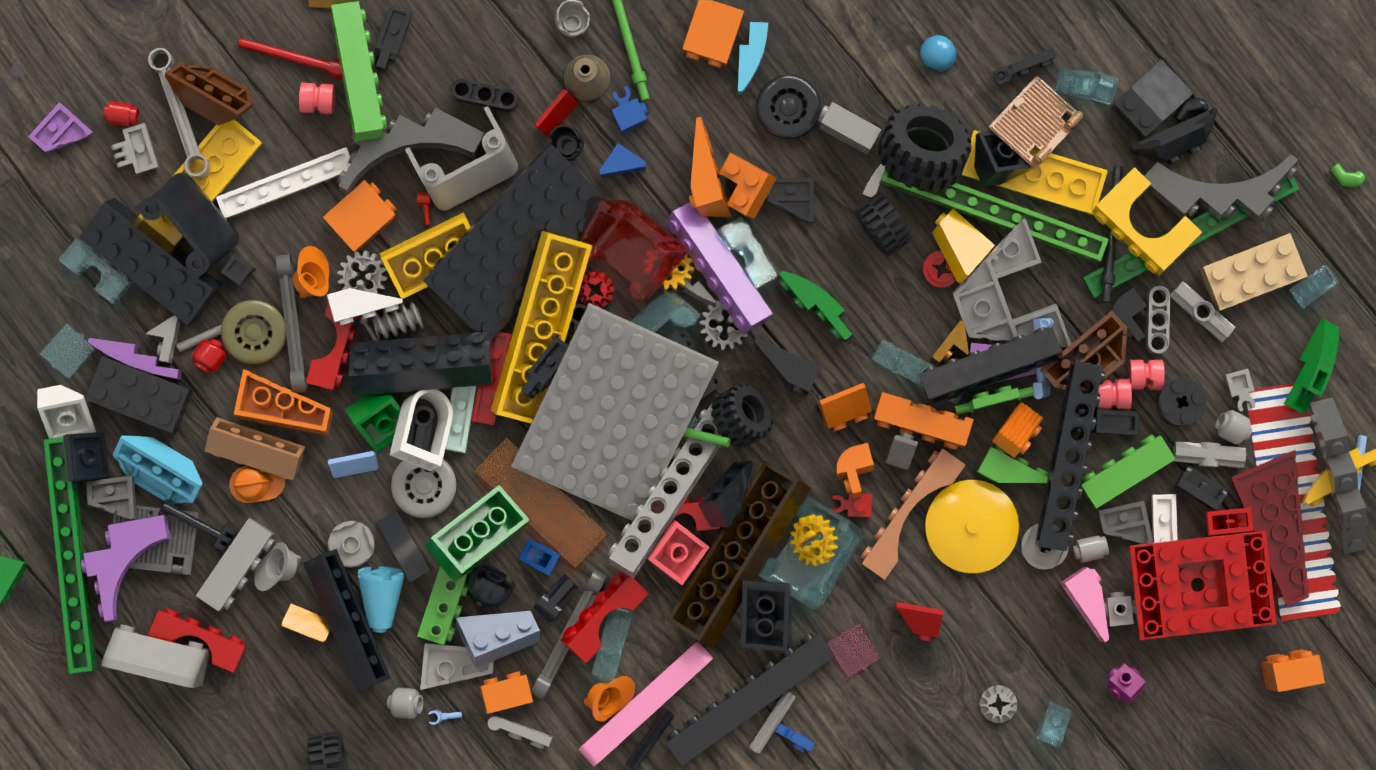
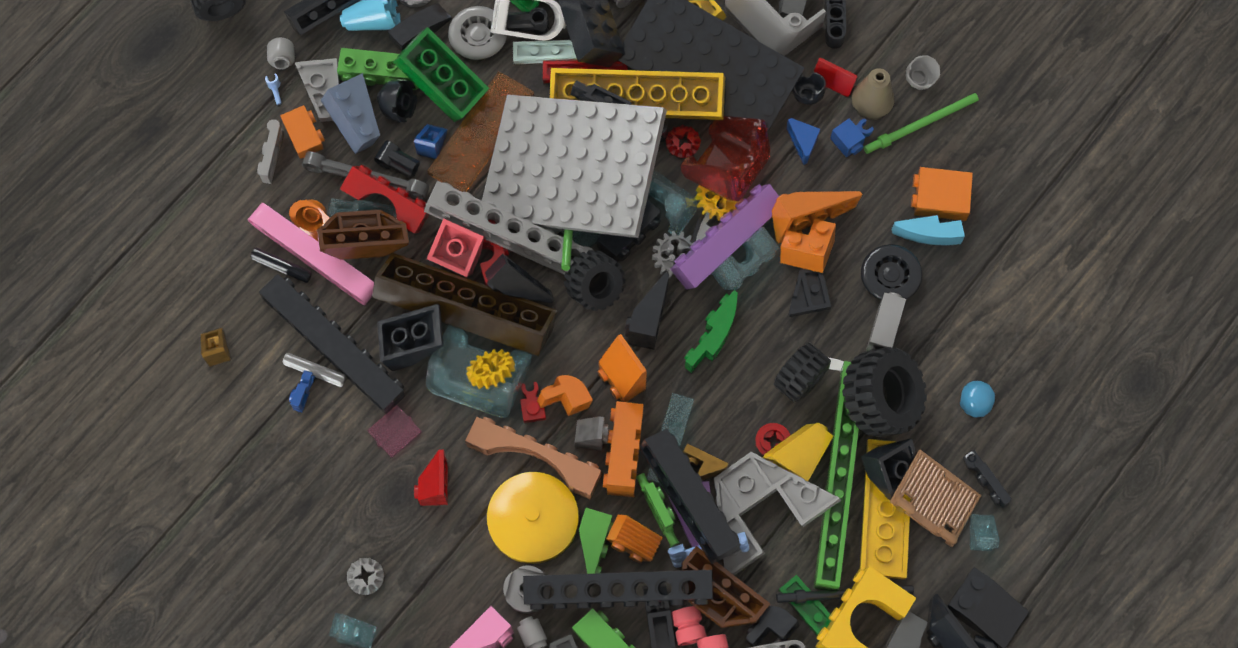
camera: 75 degrees right, 15 degrees down
clear light blue slope [1089,72,1119,105] -> none
none -> reddish brown wedge [317,210,409,260]

